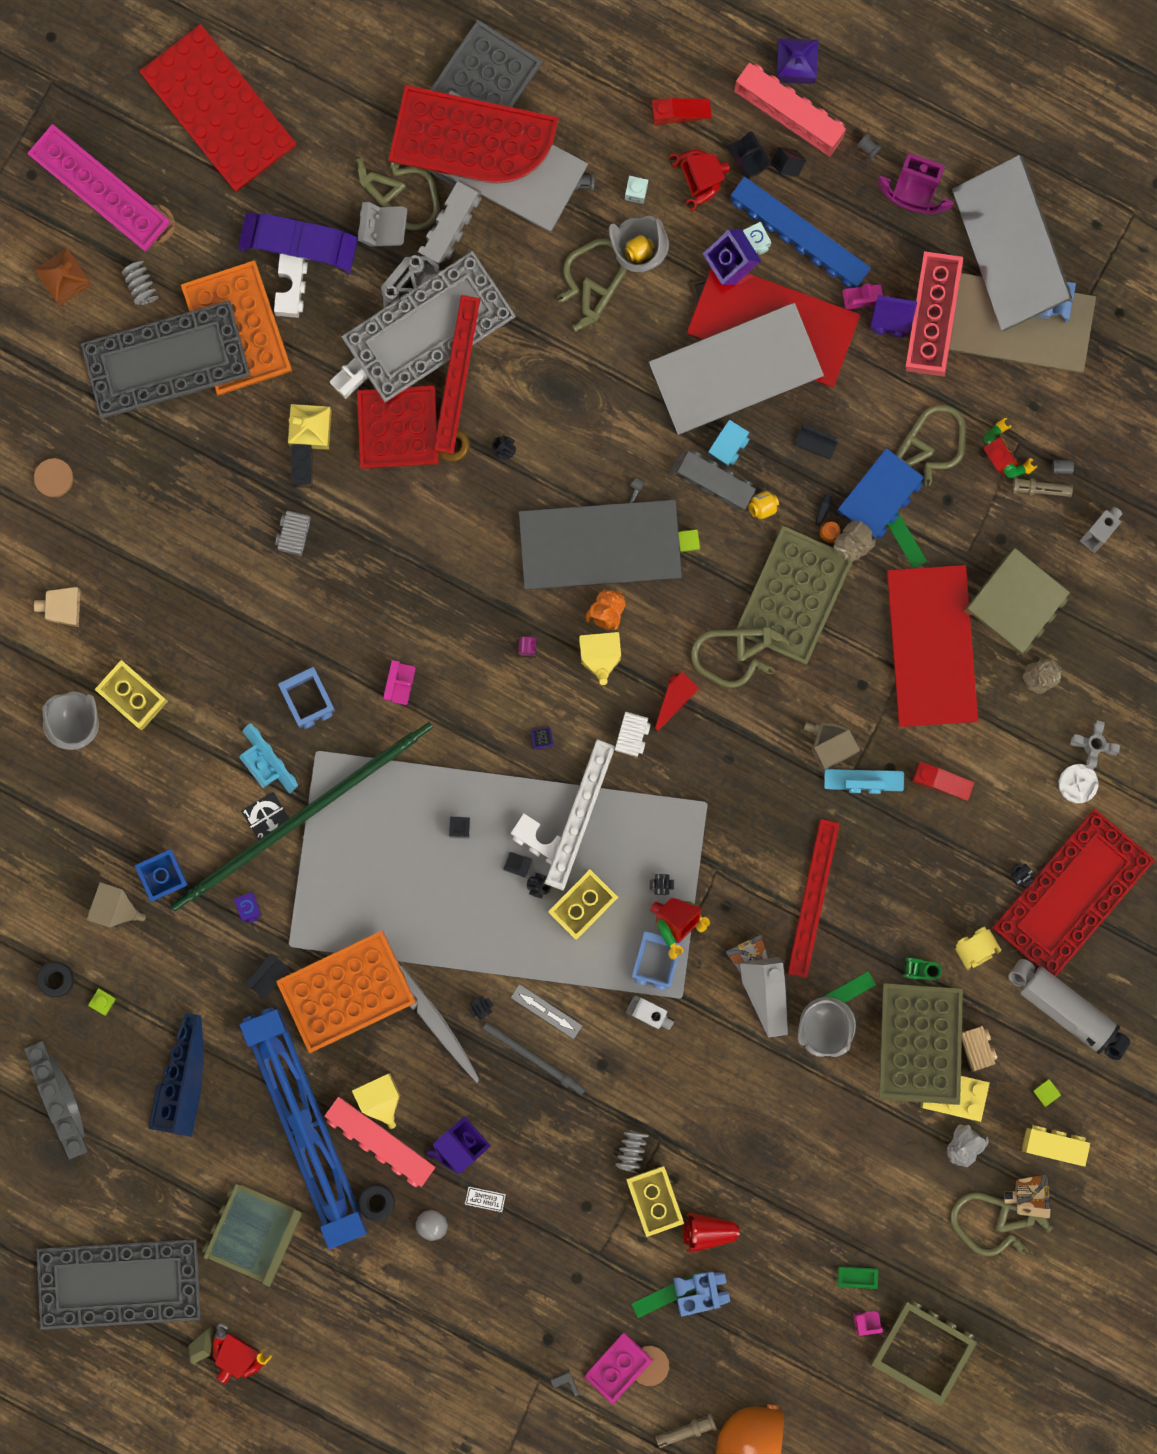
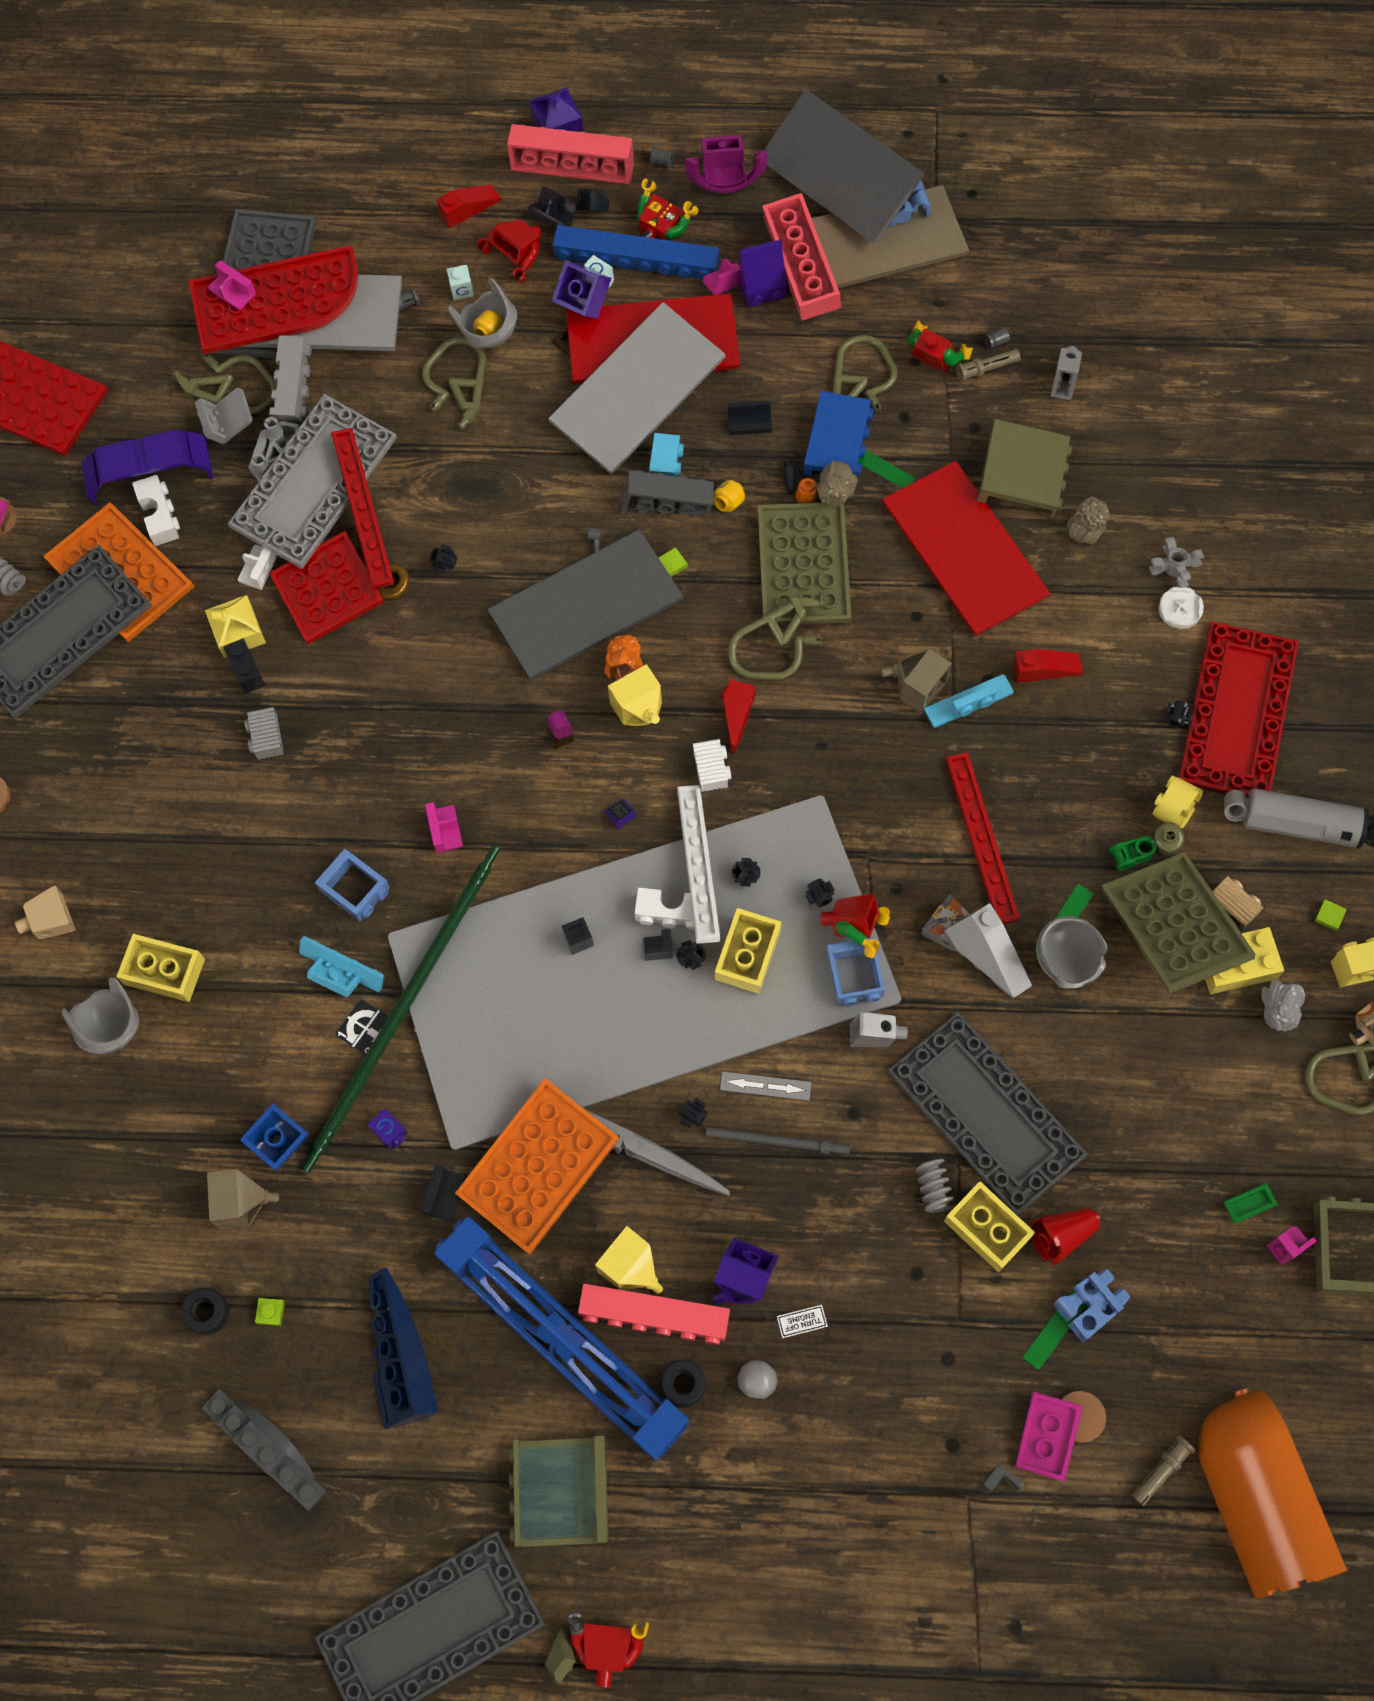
camera: 20 degrees left, 15 degrees down
none -> dark pink panel [208,260,256,310]
none -> torso [637,179,698,240]
none -> black gear [732,858,761,887]
none -> dark grey tile [887,1012,1088,1216]
none -> olive head [1152,823,1184,855]

